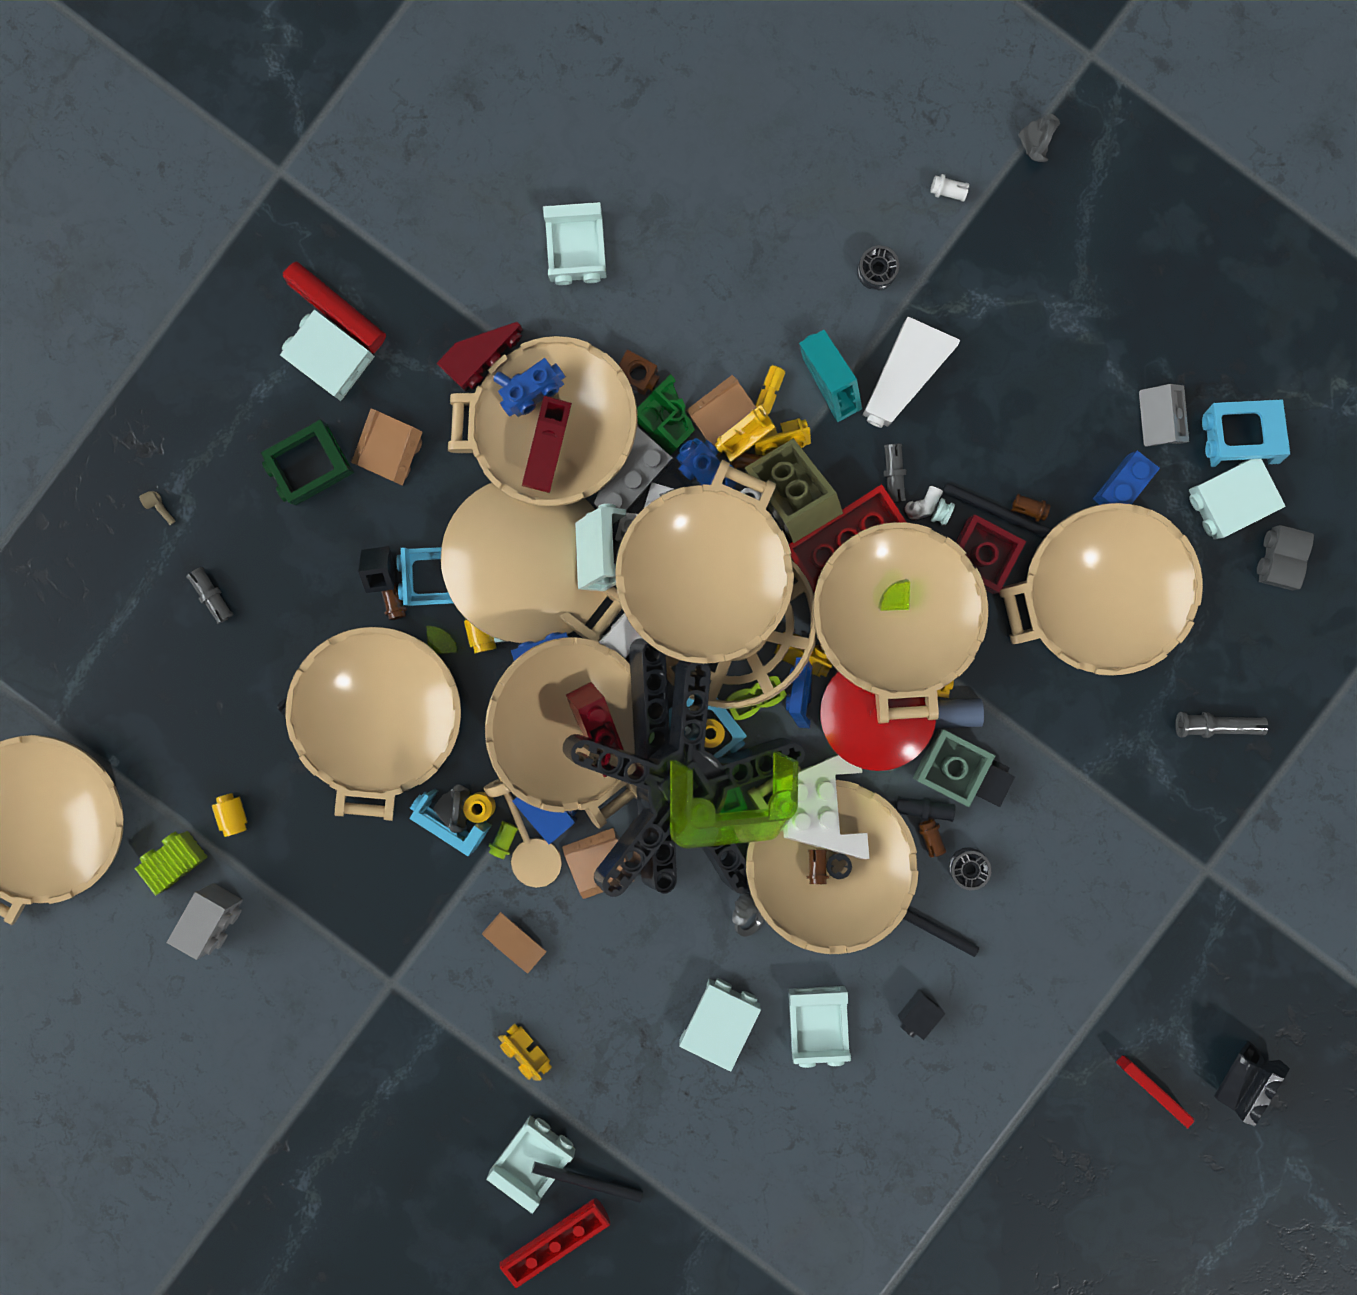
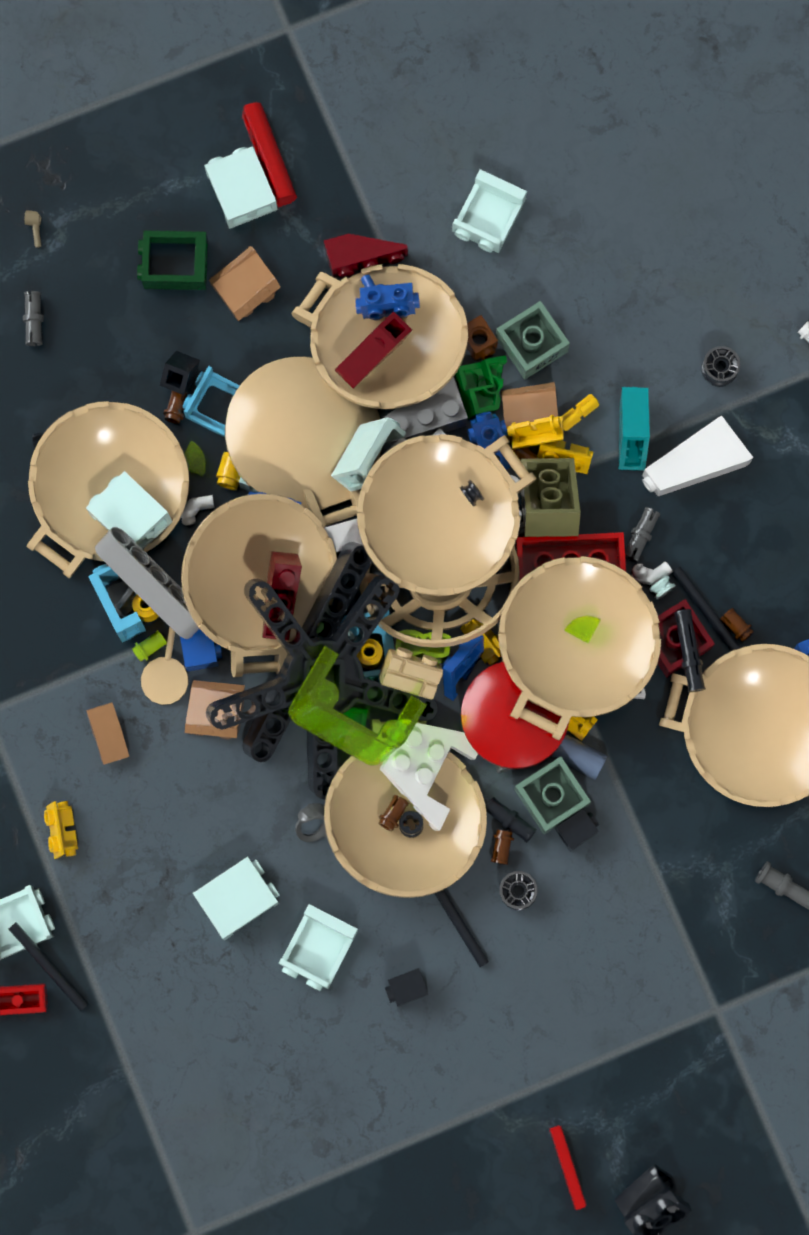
camera: 30 degrees right, 10 degrees down
none -> light aqua panel [86,471,173,549]
none -> light grey beam [95,527,199,639]
none -> white arm [181,495,214,526]
none -> tan brick [379,647,443,700]
none -> black bush [460,479,485,507]
none -> sand green brick [496,301,570,380]
none -> black pin [674,609,706,693]

